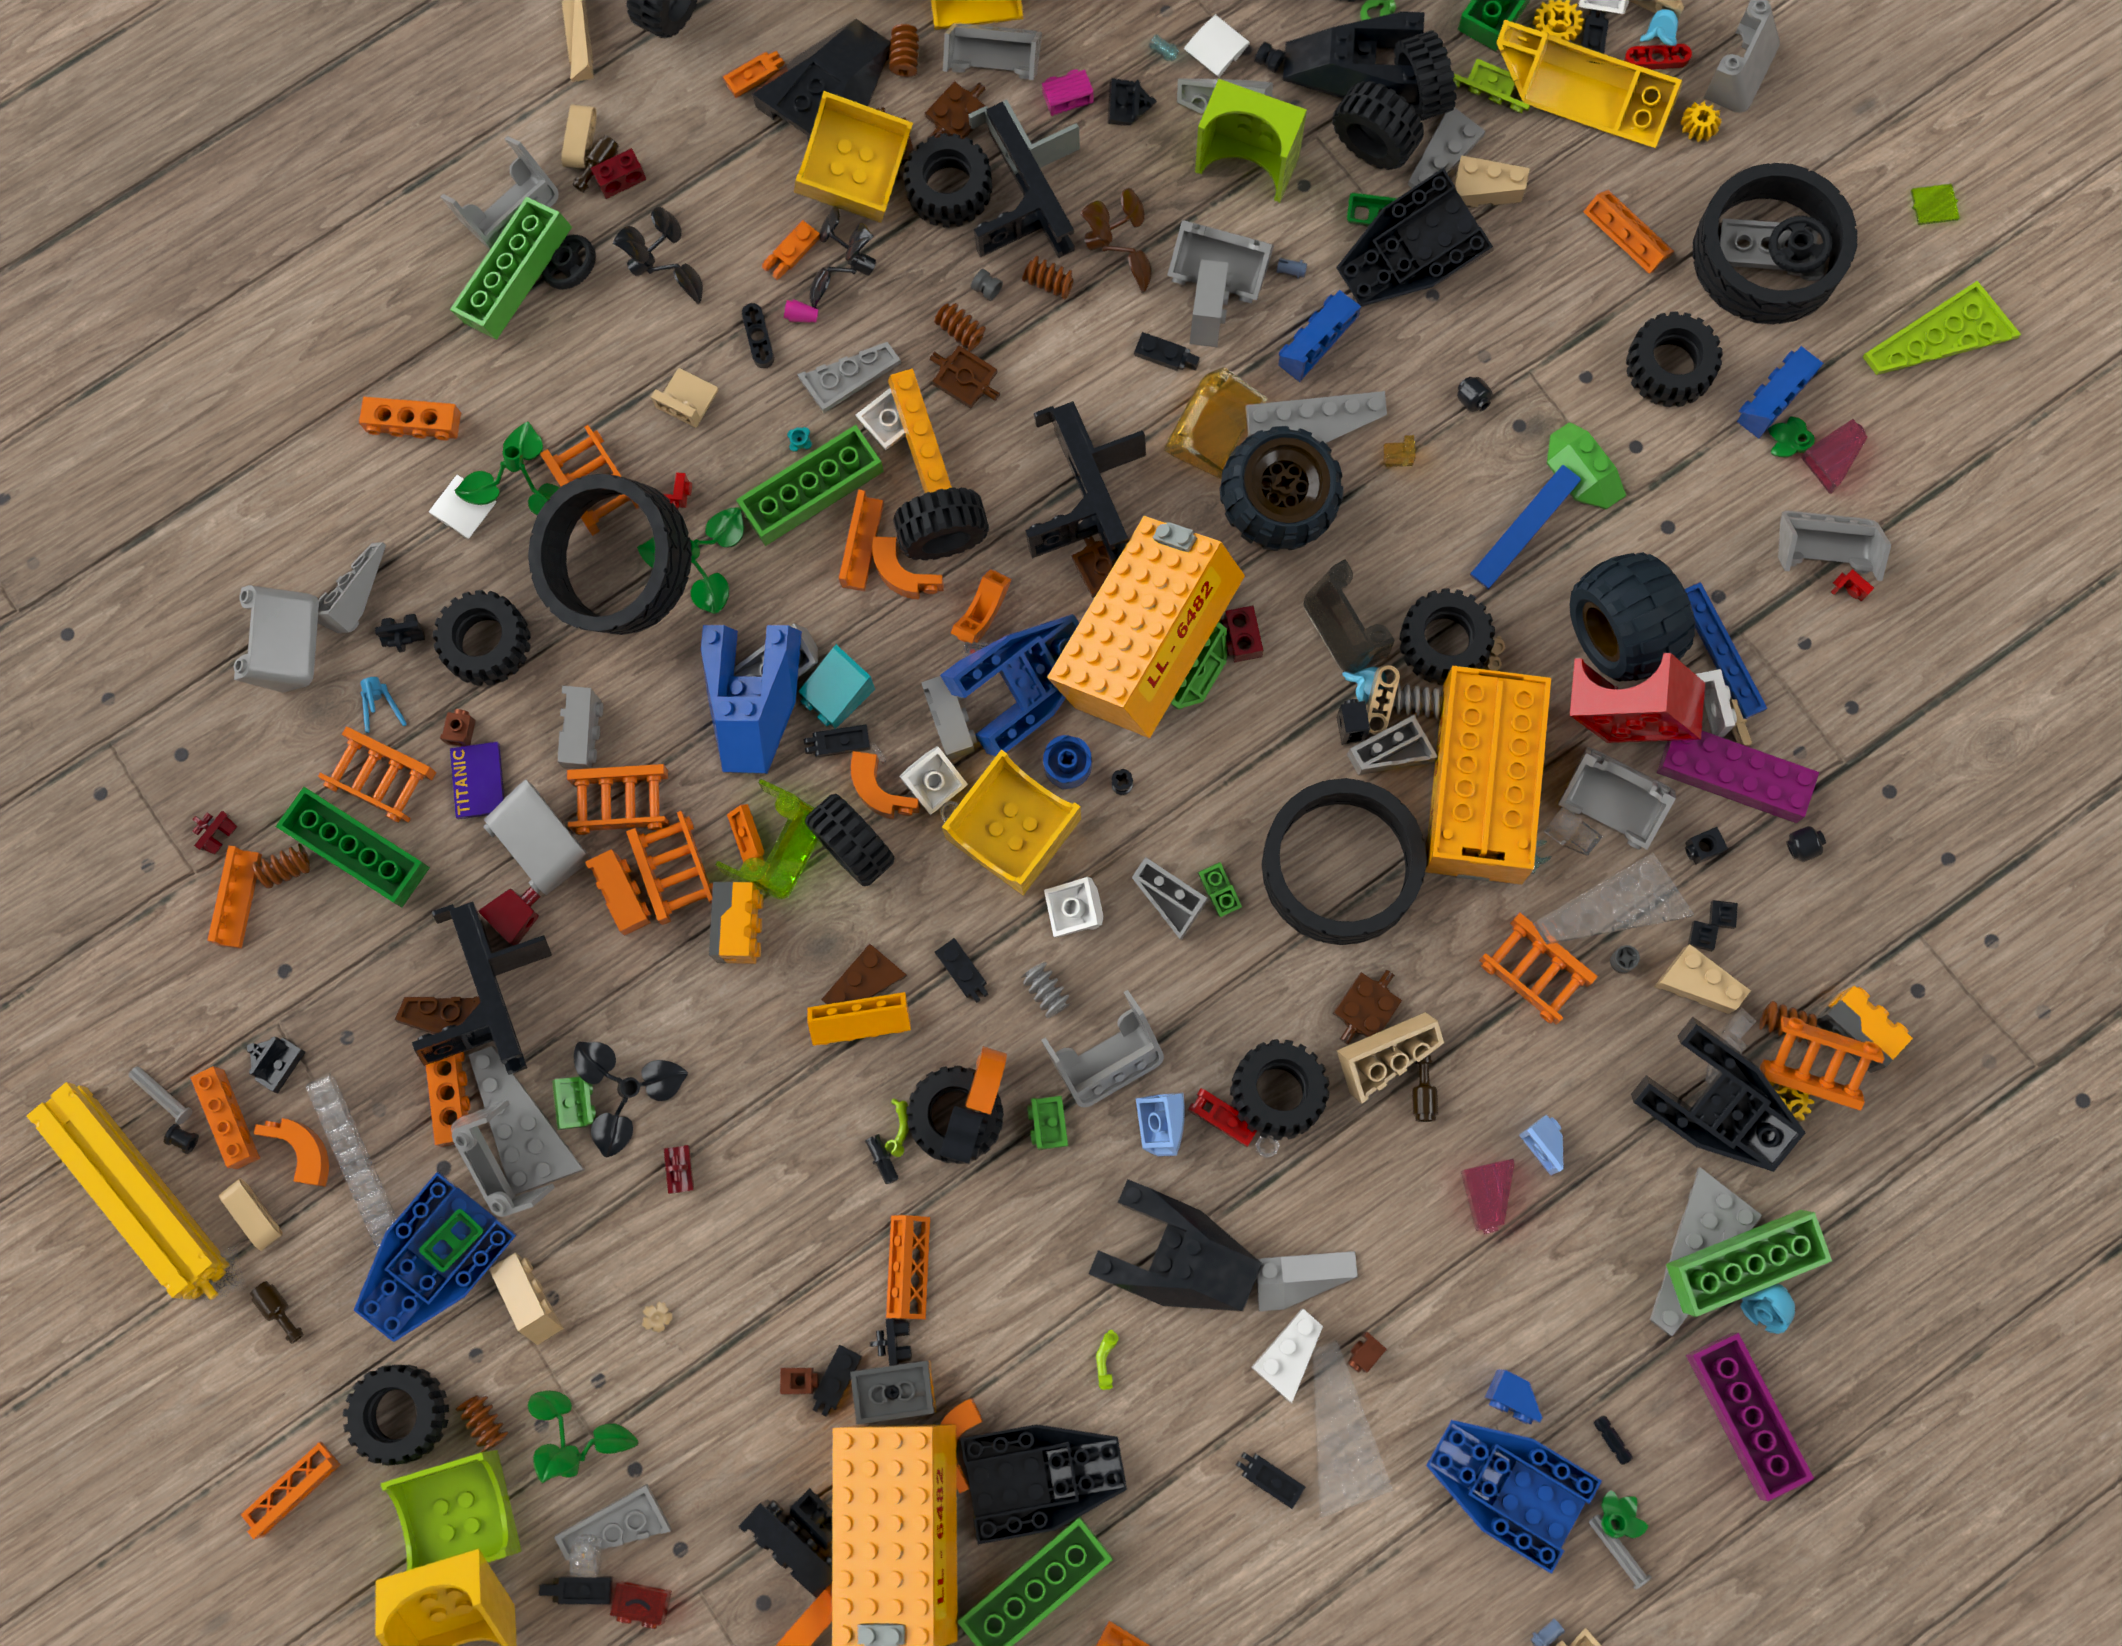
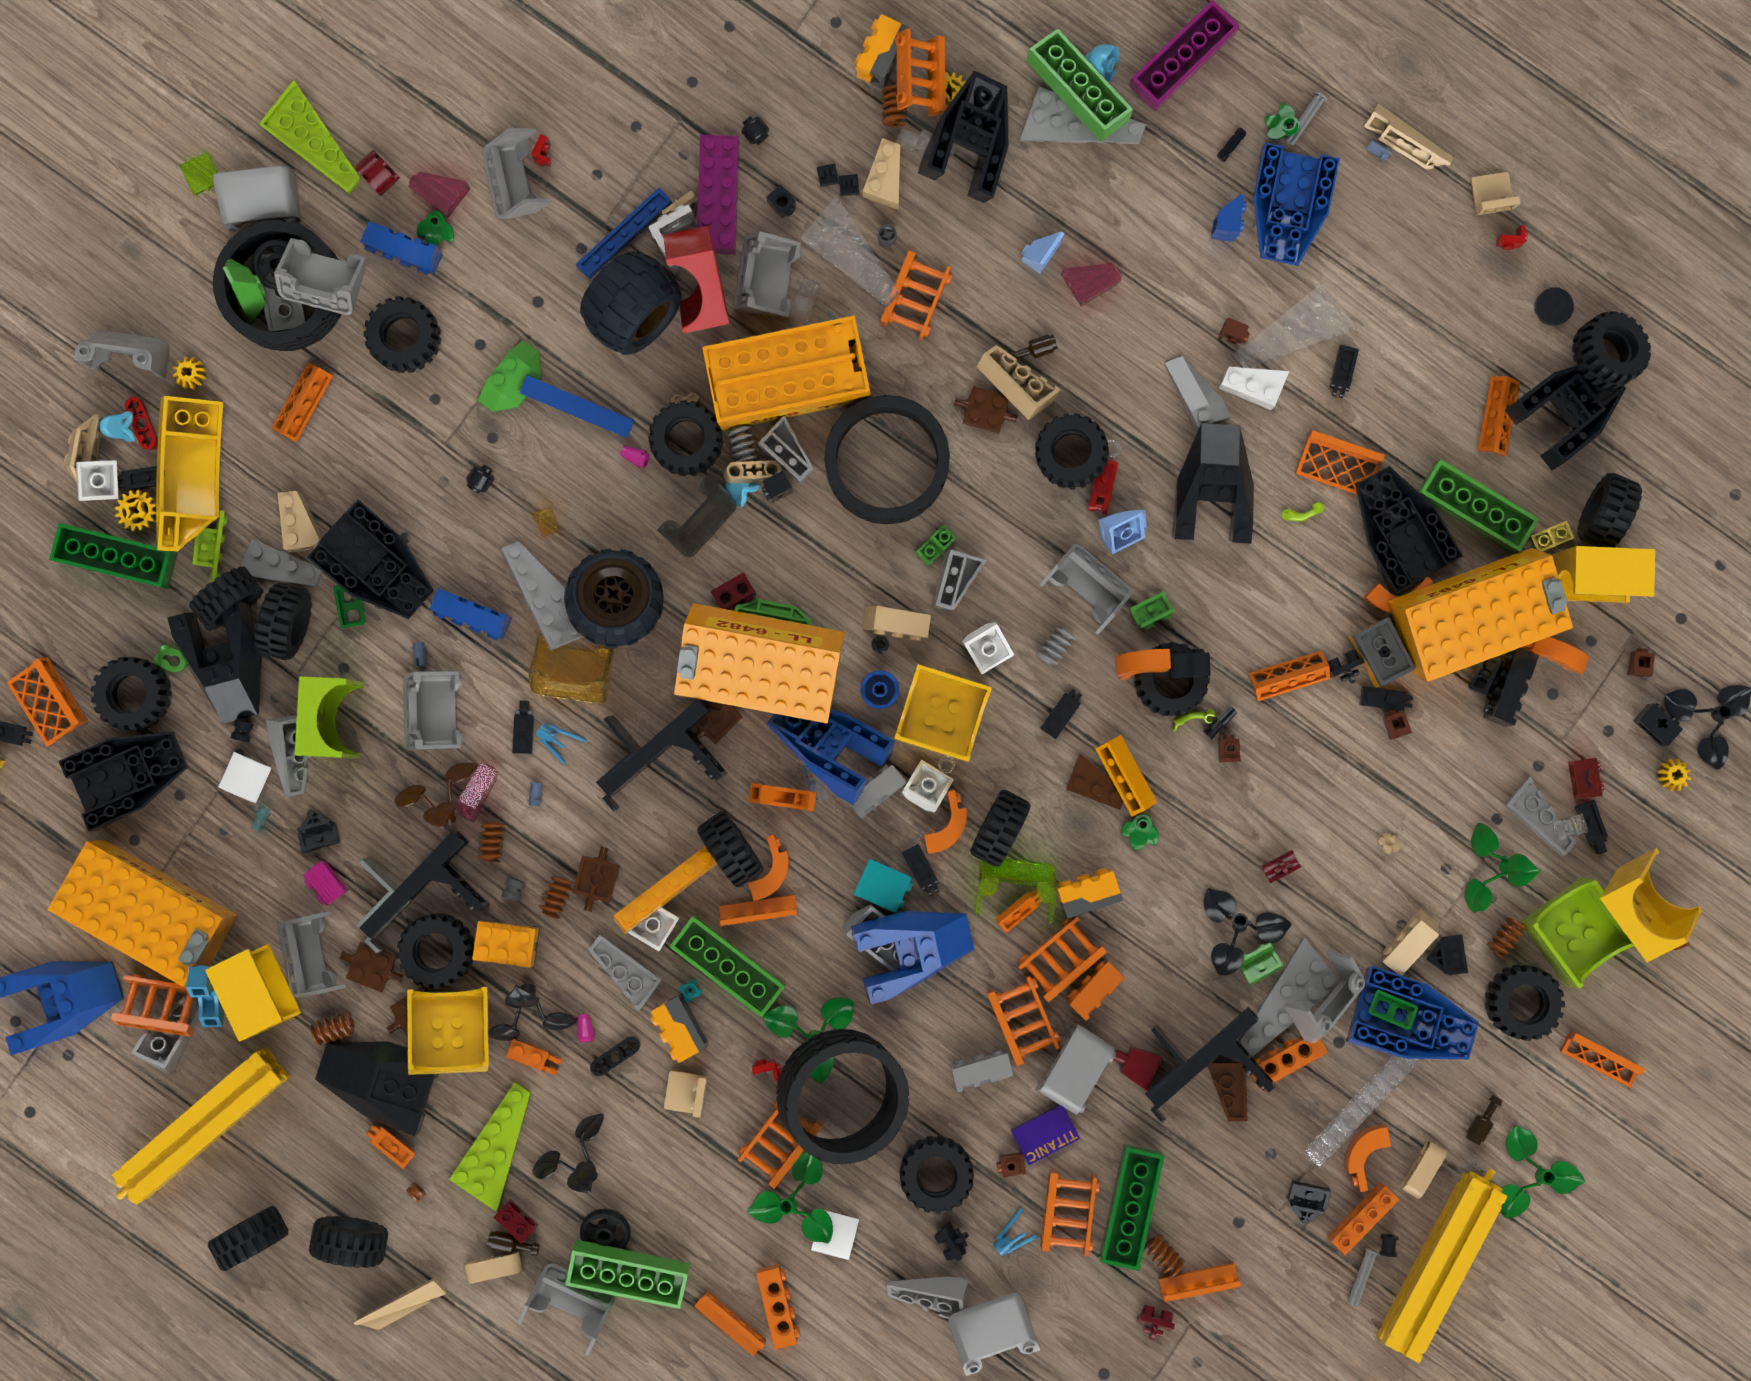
camera: 115 degrees left, 10 degrees up
light grey wedge [1190,259,1232,347] -> none
none -> light grey windscreen [213,166,301,231]
none -> bright green wedge [223,259,266,323]
none -> light grey windscreen [274,238,367,315]
none -> dark red brick [354,150,400,196]
none -> dark orange bush [406,1182,426,1202]
none -> lime wing [449,1082,531,1212]
none -> clear pink slope [457,763,498,823]
none -> light orange piece [472,919,540,968]
none -> sand blue pin [527,782,543,806]
none -> dark azure plant [536,723,586,764]
none -> dark pink cone [620,446,650,468]
none -> piece [650,993,709,1063]
none -> orange fence [694,1290,766,1356]
none -> tan wedge [862,606,931,641]
none -> green plate [1121,814,1159,851]
none -> copper brick [1218,735,1241,762]
none -> orange fence [1295,430,1385,495]
none -> black slope [1426,934,1468,975]
none -> green plant [1501,1126,1585,1218]

